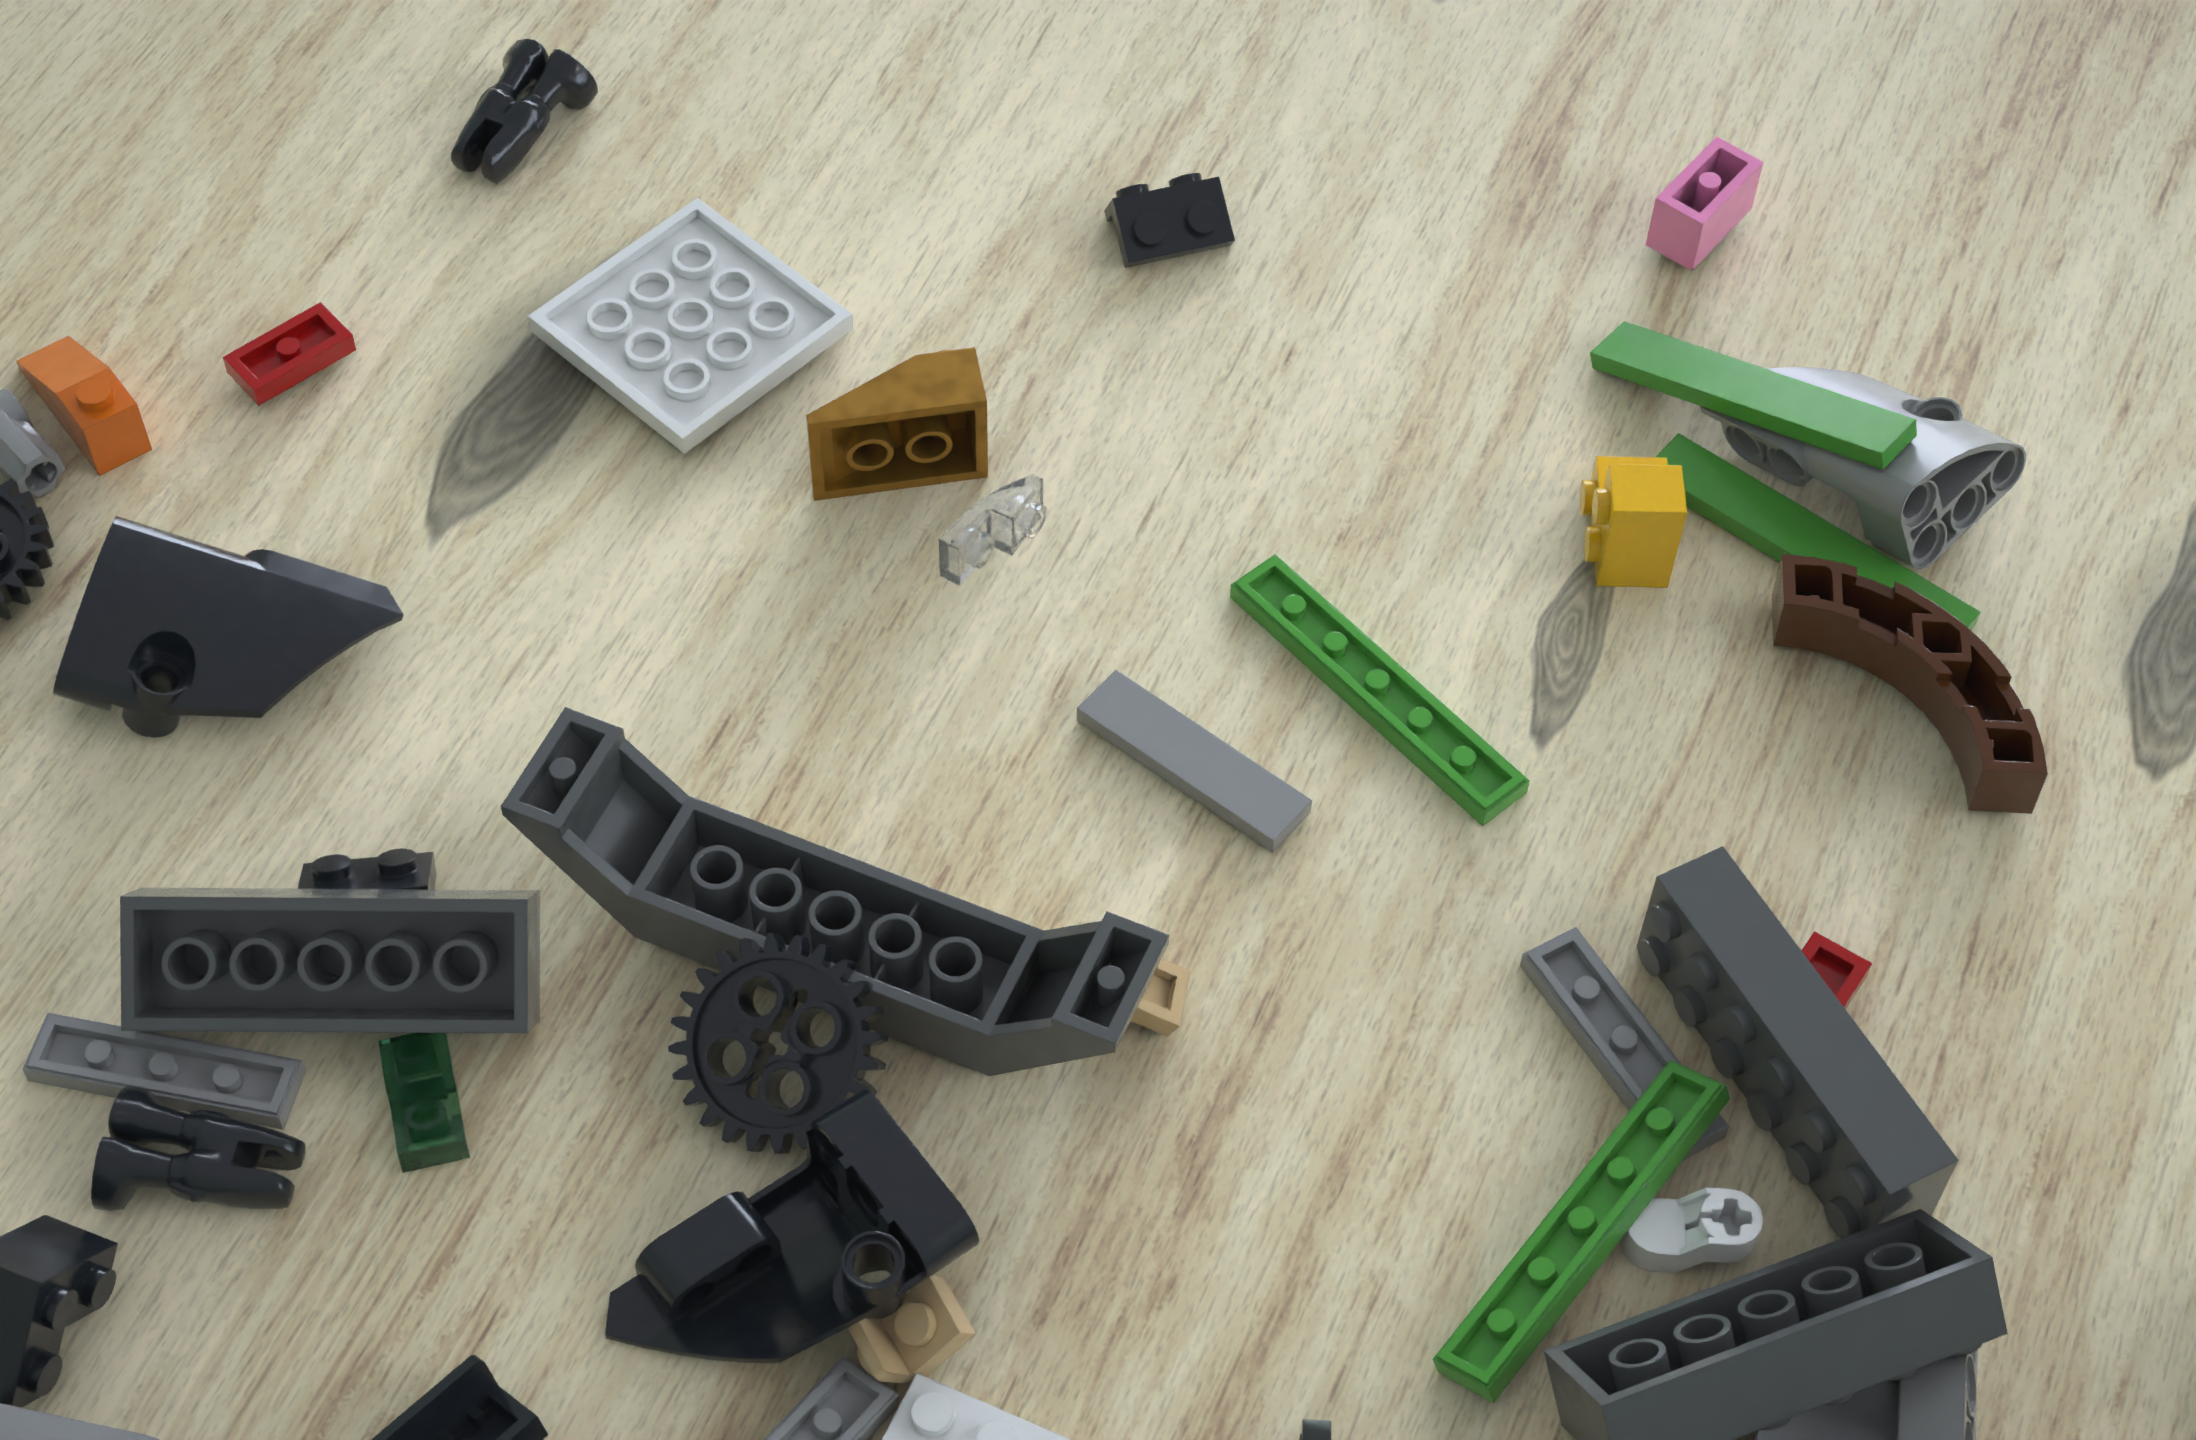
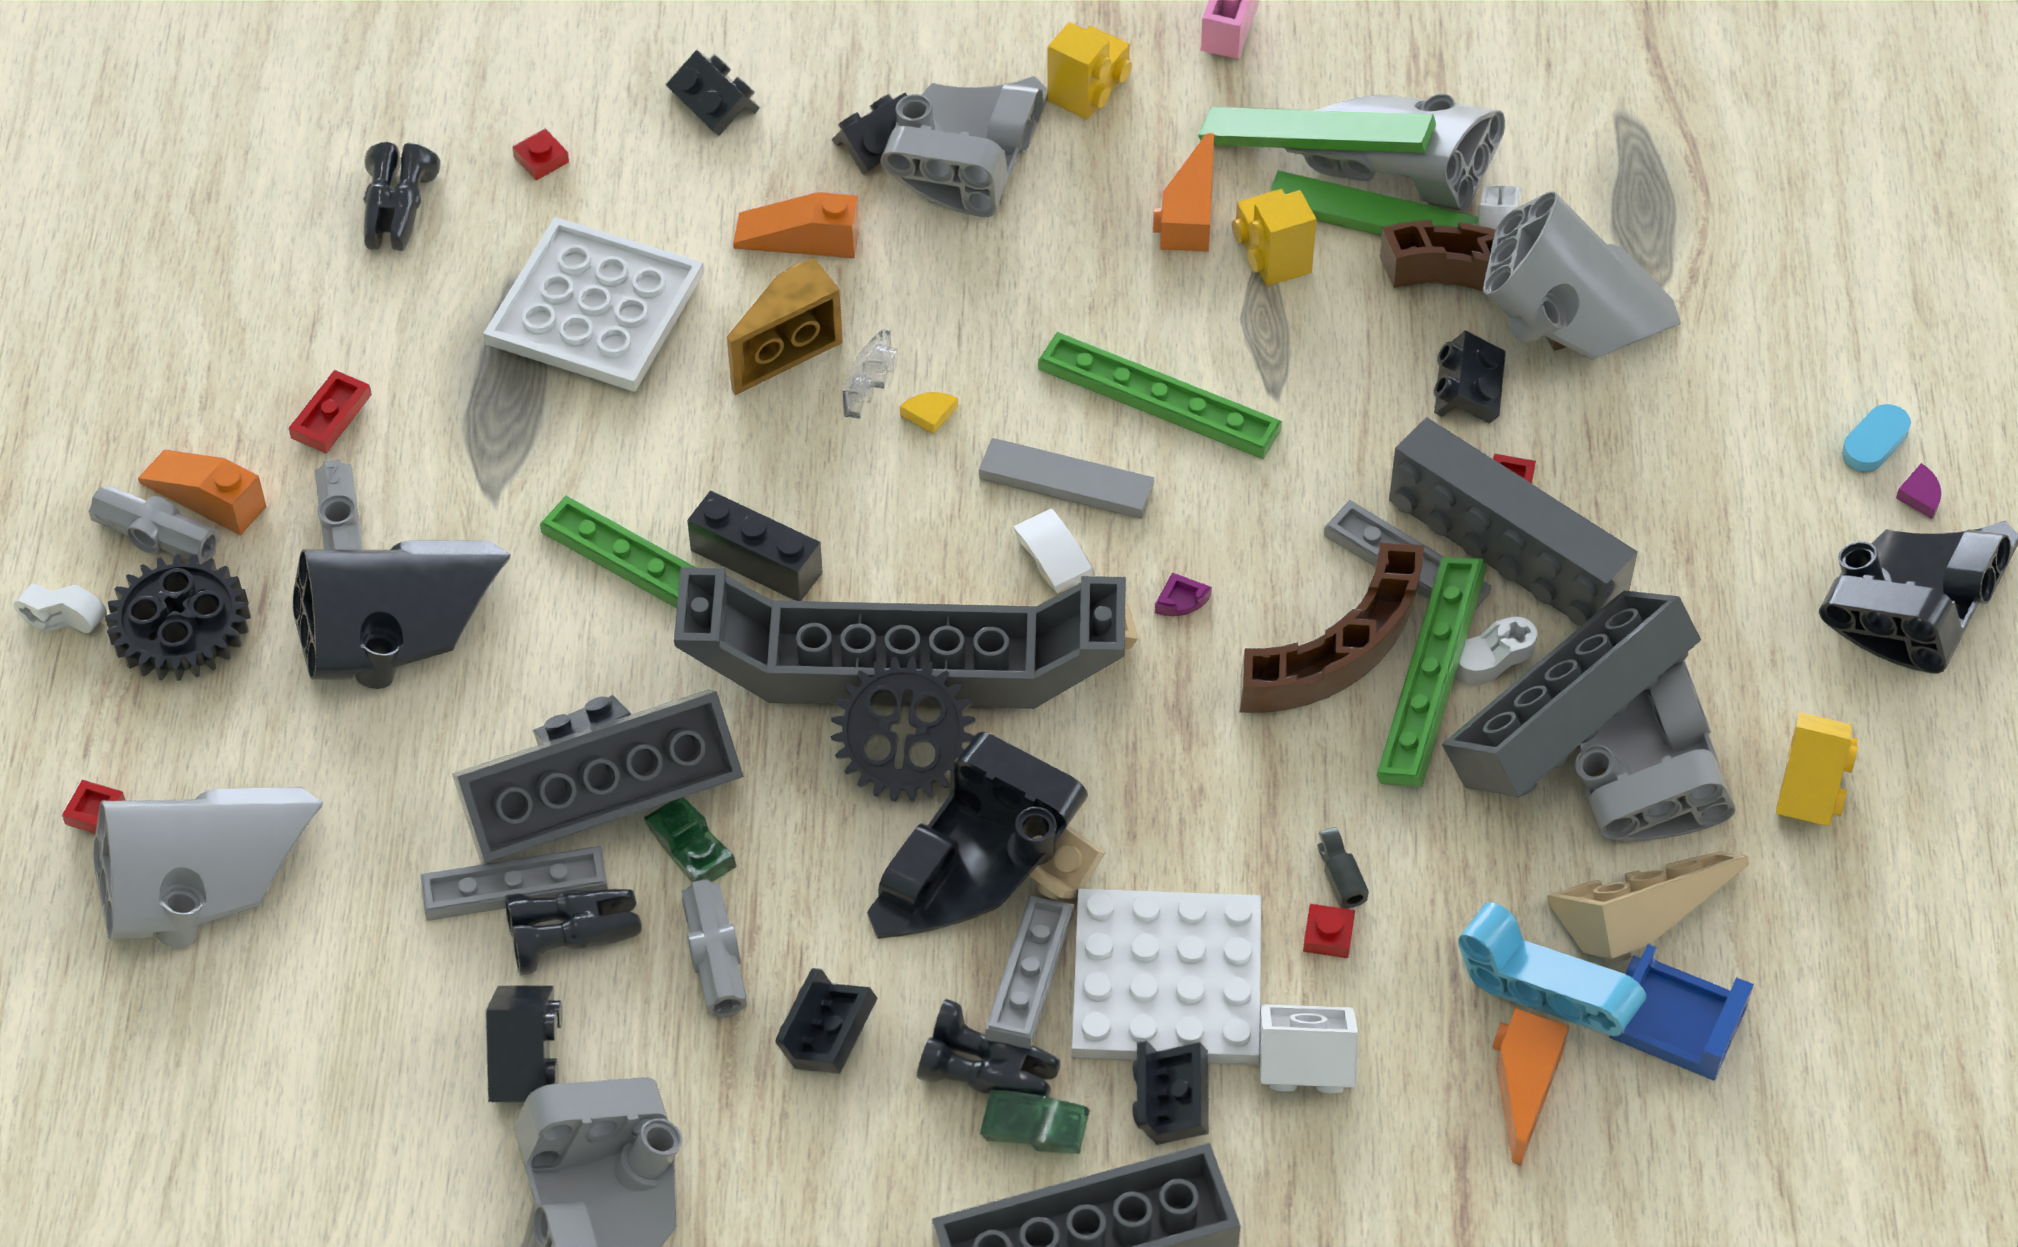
camera: 20 degrees left, 0 degrees up
none -> light grey piece [315,460,363,550]
none -> red plate [512,128,569,181]
none -> bright green tile [540,496,696,608]
none -> black bracket [665,49,760,136]
none -> light grey piece [681,879,747,1018]
none -> black brick [687,490,823,601]
none -> orange slope [733,192,859,258]
none -> light grey panel [881,76,1047,217]
none -> yellow tile [899,392,958,434]
none -> white slope [1014,508,1095,593]
none -> yellow brick [1047,22,1132,120]
none -> orange slope [1153,133,1214,252]
none -> magenta tile [1154,572,1212,616]
none -> reddish brown brick [1239,542,1424,713]
none -> black bracket [1434,330,1506,424]
none -> white piece [1478,185,1522,230]
none -> light grey panel [1483,191,1681,360]

